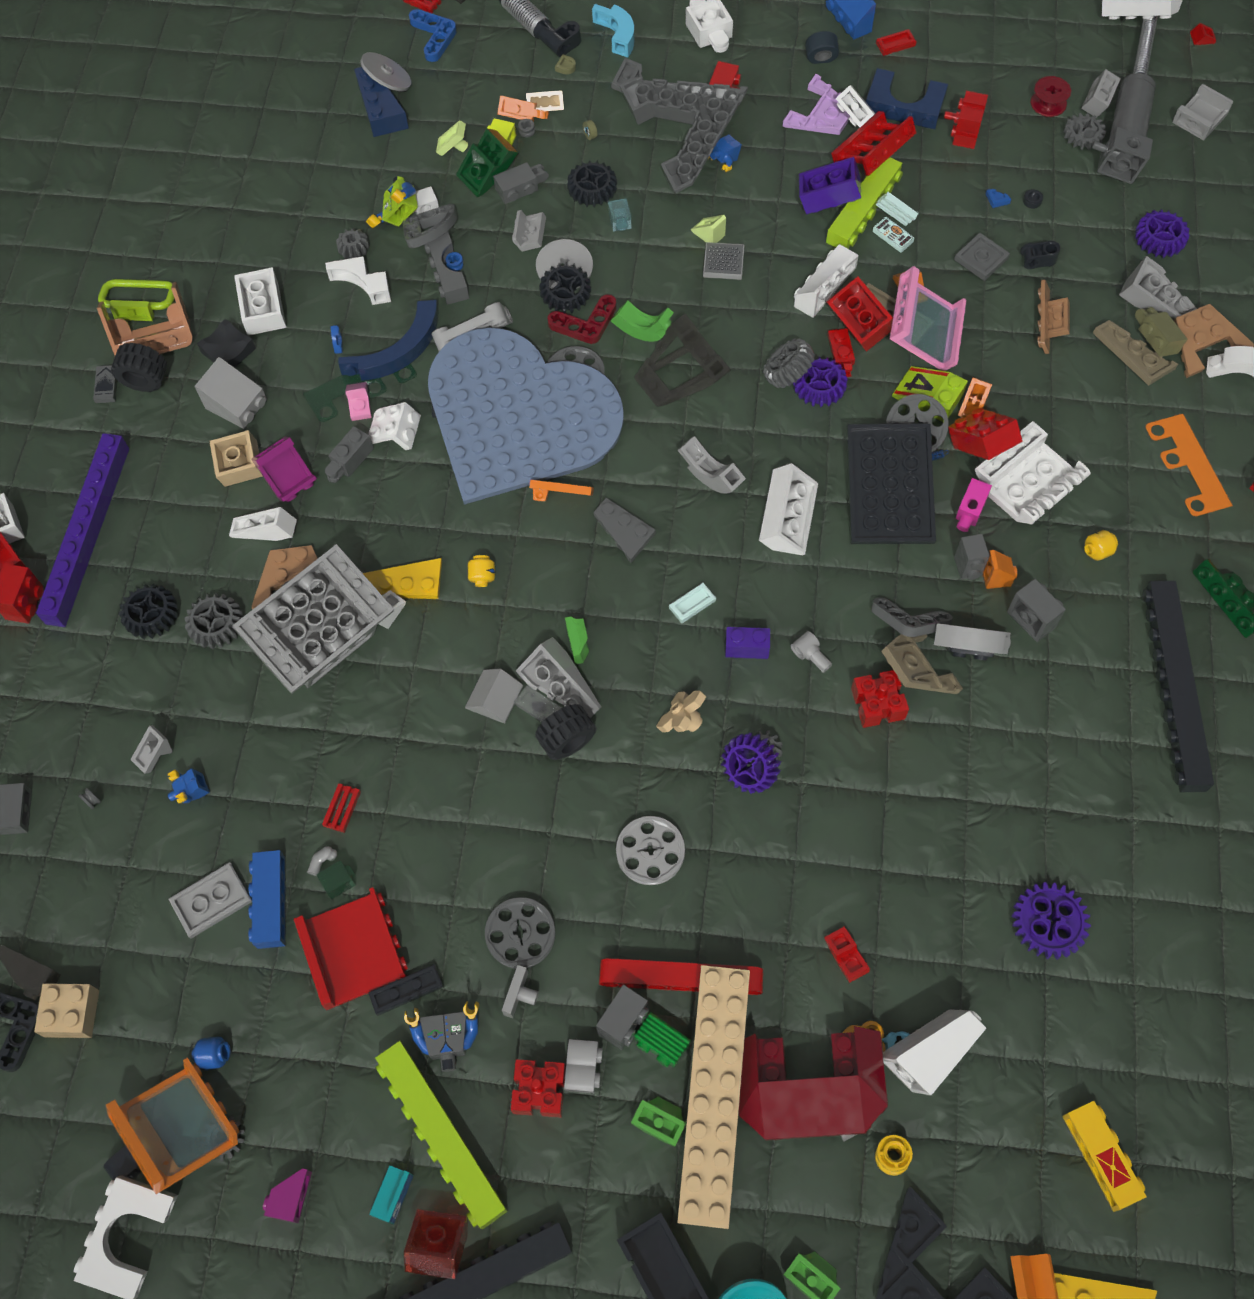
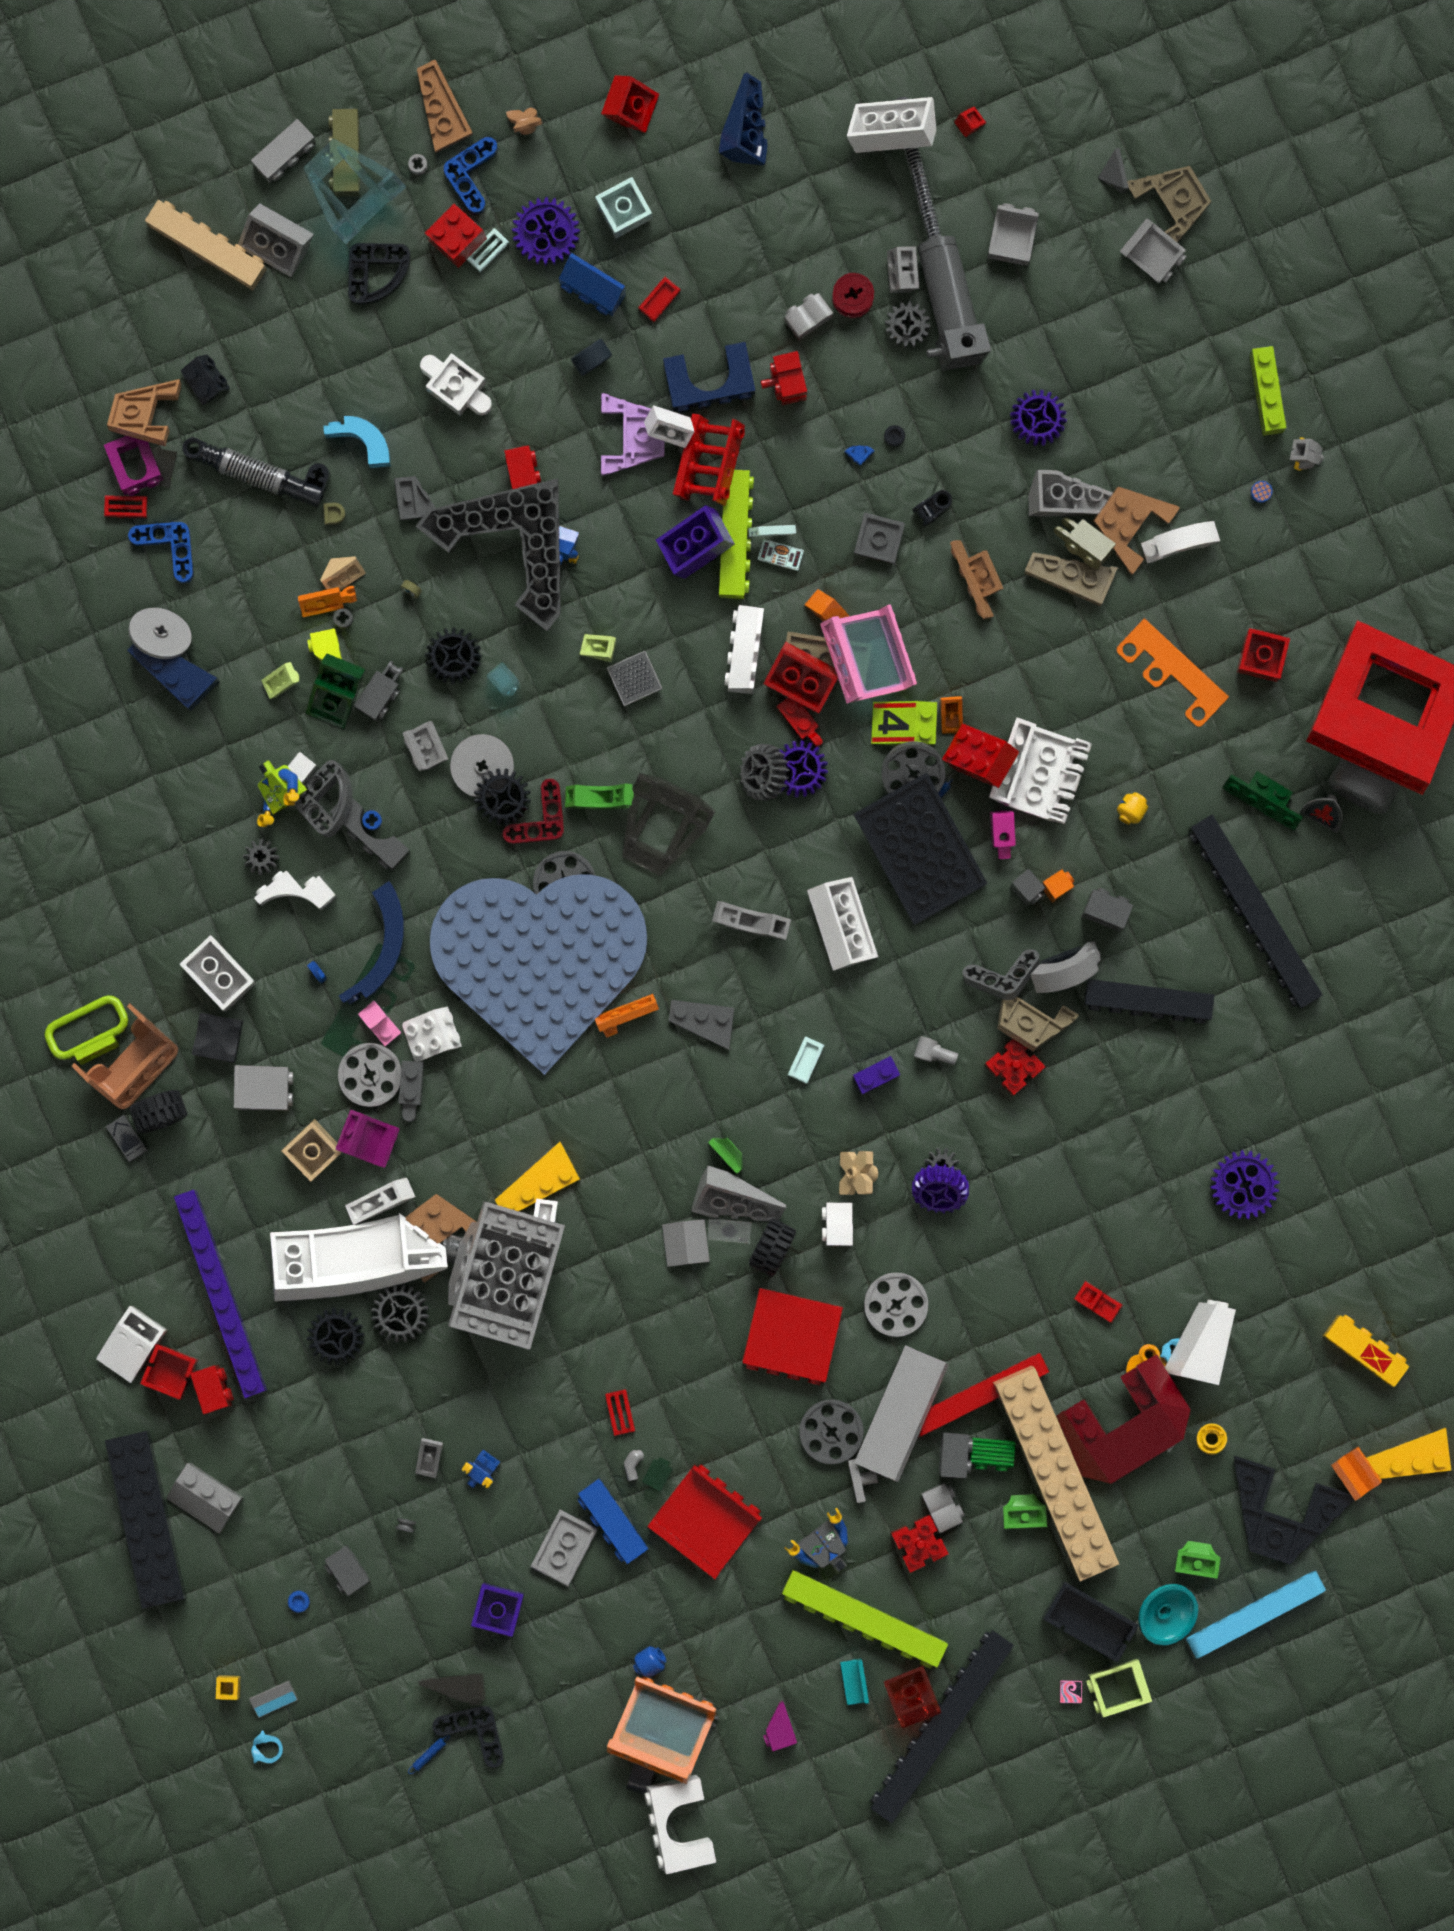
camera: 35 degrees left, 20 degrees up
tan brick [34,984,99,1038] -> none
black tile [368,964,443,1016] -> none
light grey piece [431,302,513,351] -> none
yellow head [468,555,495,587] -> none
none -> white slope [270,1213,447,1301]
none -> light grey wedge [338,1043,401,1107]
none -> dark purple brick [471,1583,525,1637]
none -> red panel [742,1288,843,1385]
none -> light grey brick [784,293,833,340]
none -> white brick [822,1203,853,1246]
none -> light grey arch [854,1345,949,1482]
none -> black brick [1084,979,1215,1024]

